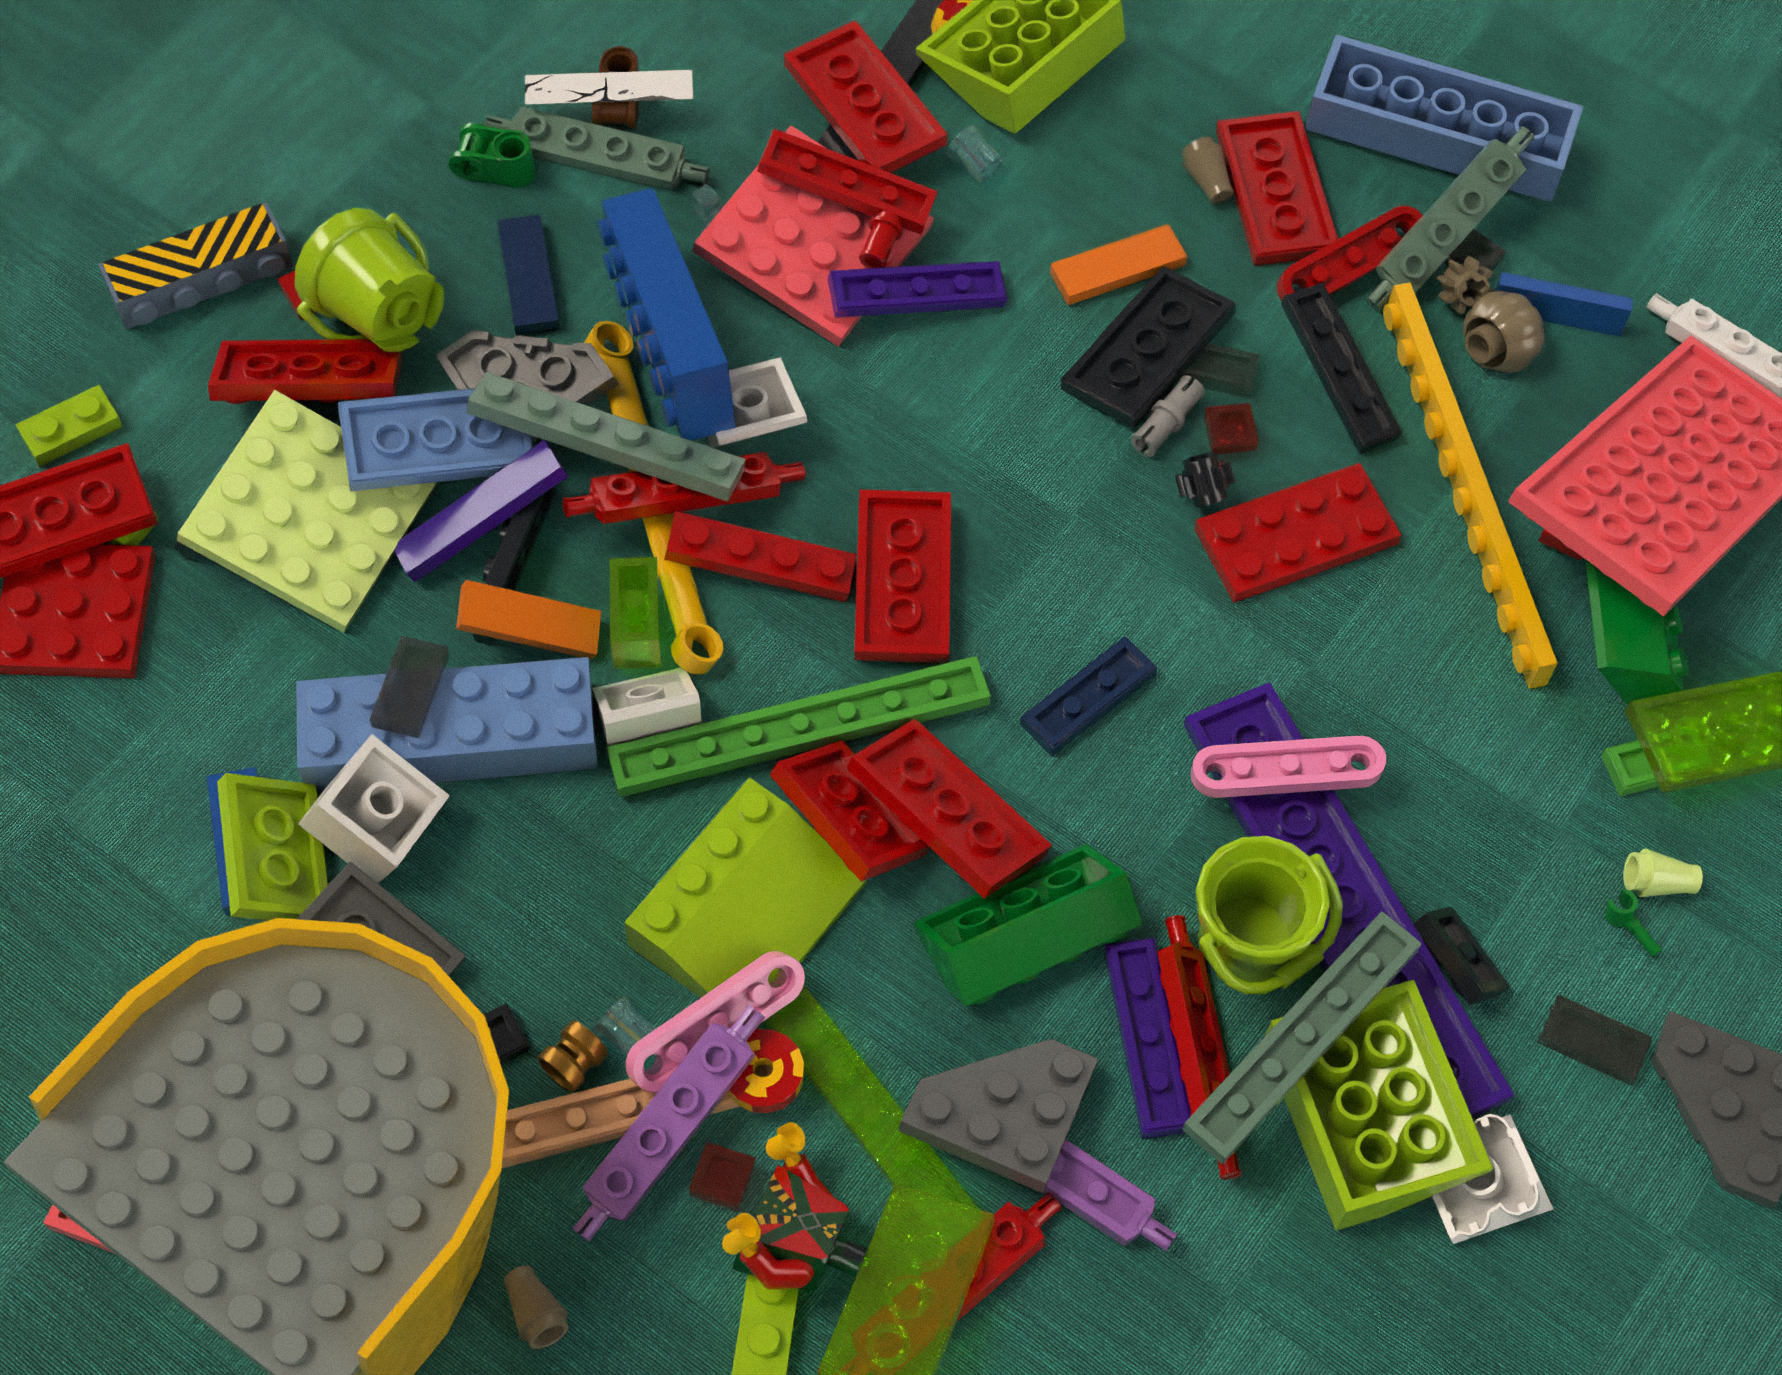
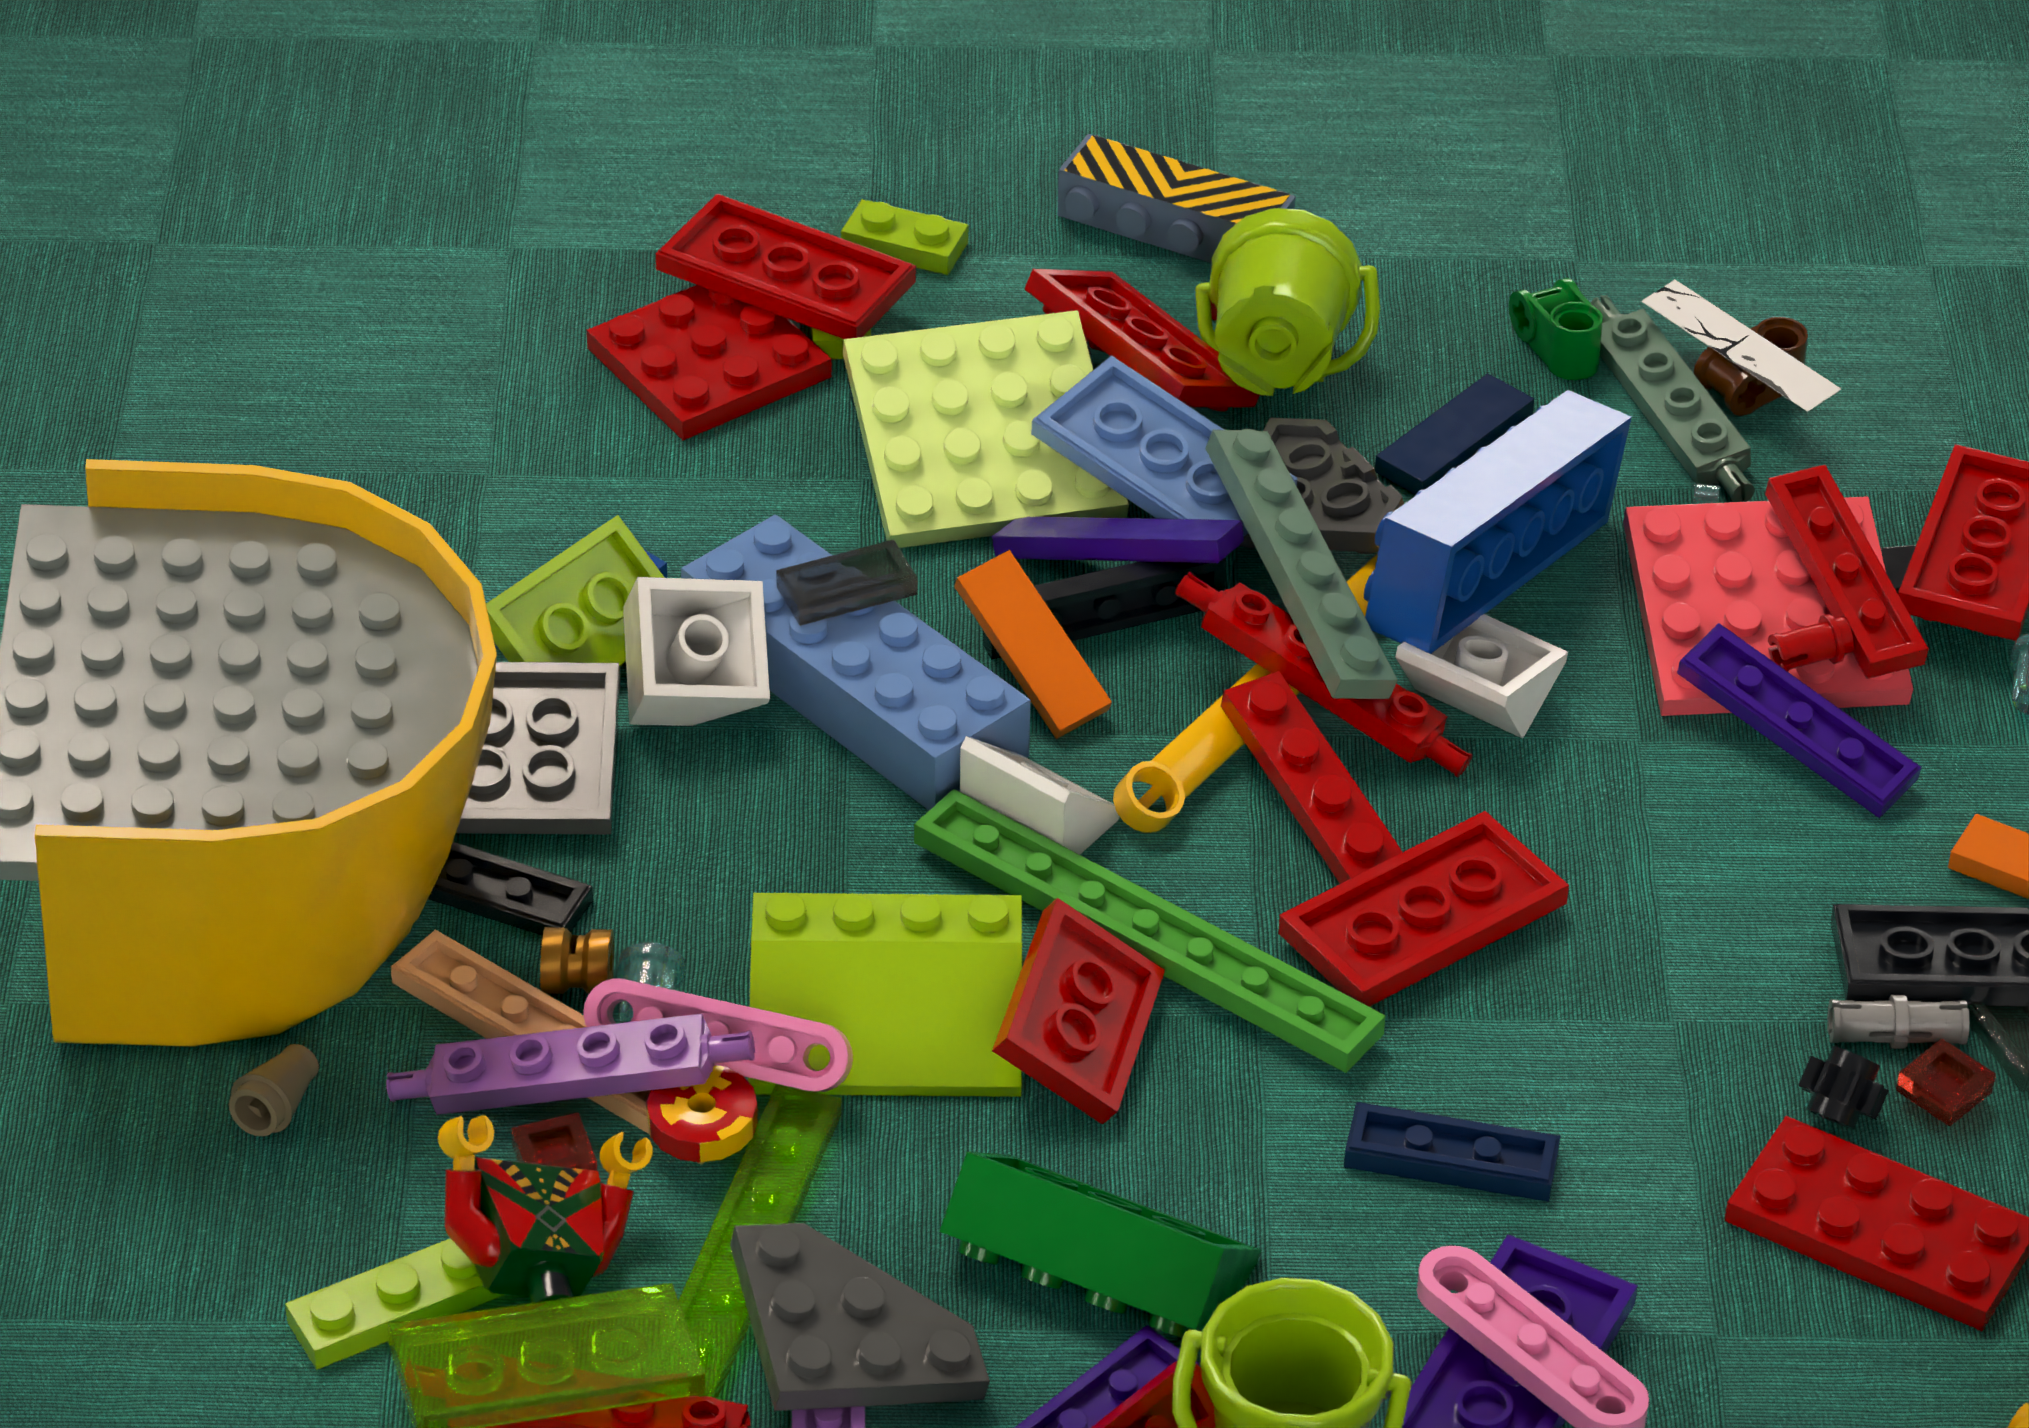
camera: 55 degrees right, 20 degrees down
clear neon green brick [609,557,661,669] -> none
red plate [846,719,1052,899] -> none

